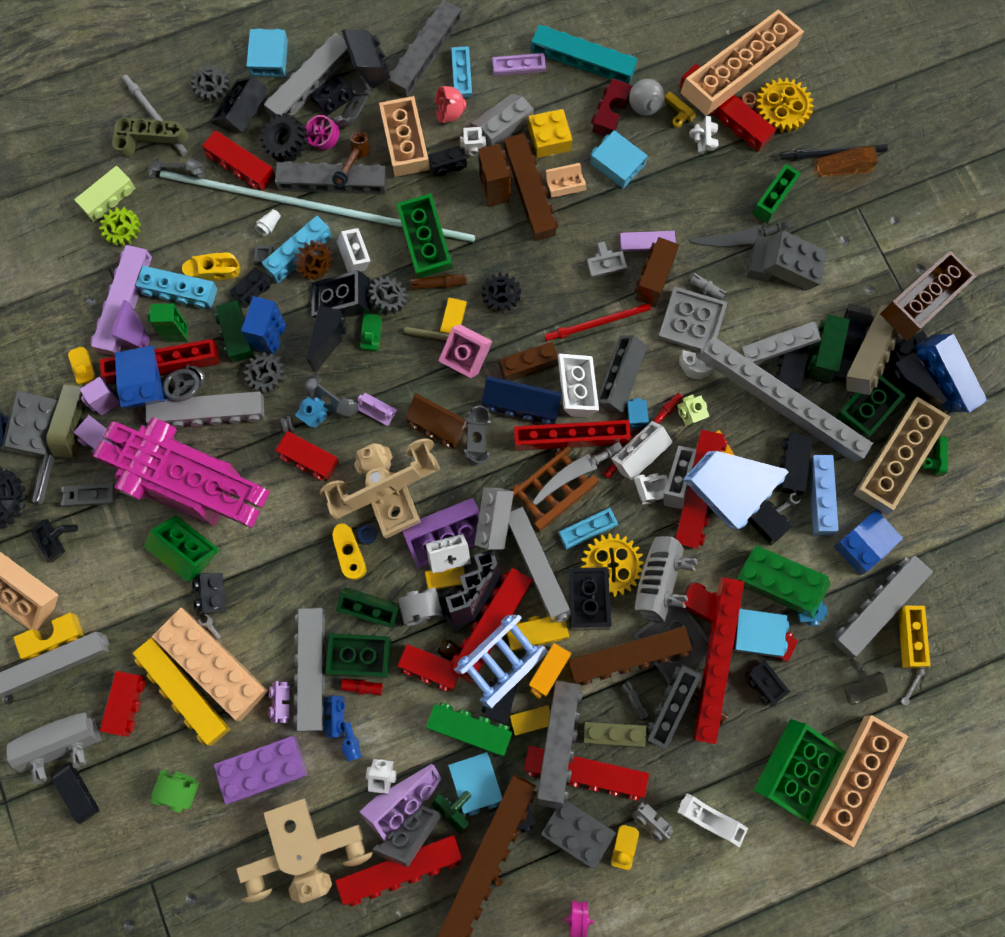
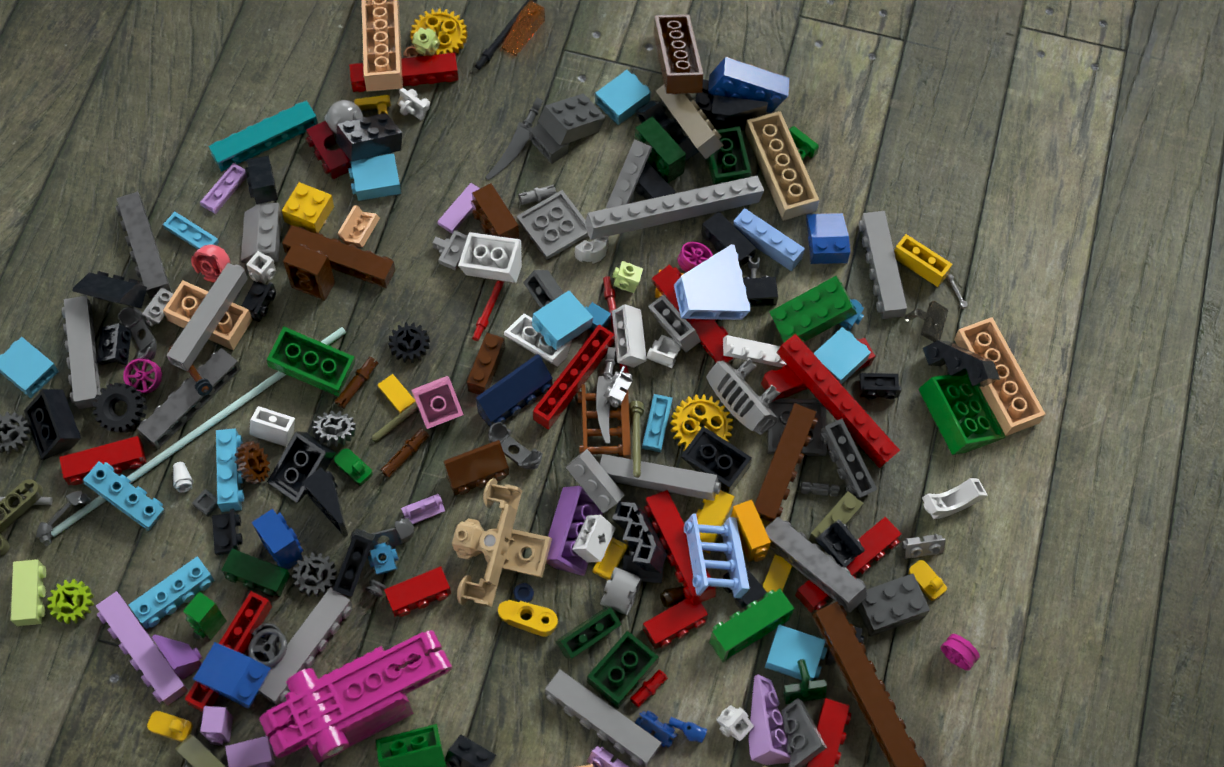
camera: 55 degrees left, 10 degrees down
yellow piece [182,252,240,281] -> none
green brick [752,164,801,224] -> none
none -> medium azure brick [83,461,164,531]
none -> light grey hinge [142,287,173,326]
none -> light grey brick [167,263,248,371]
none -> black brick [245,155,278,205]
none -> black brick [333,529,375,597]
none -> black brick [336,113,402,162]
none -> reddish brown pin [380,428,429,478]
none -> yellowish green brick [412,27,440,55]
none -> white slope [458,232,522,283]
none -> medium azure brick [532,291,593,350]
none -> medium azure brick [595,70,651,125]
none -> hinge [603,367,633,407]
none -> olive piece [629,401,644,478]
none -> dark pink wheel [677,242,713,272]
none -> white hinge [723,335,786,367]
none -> black bracket [815,520,865,567]
none -> black brick [923,340,1000,387]

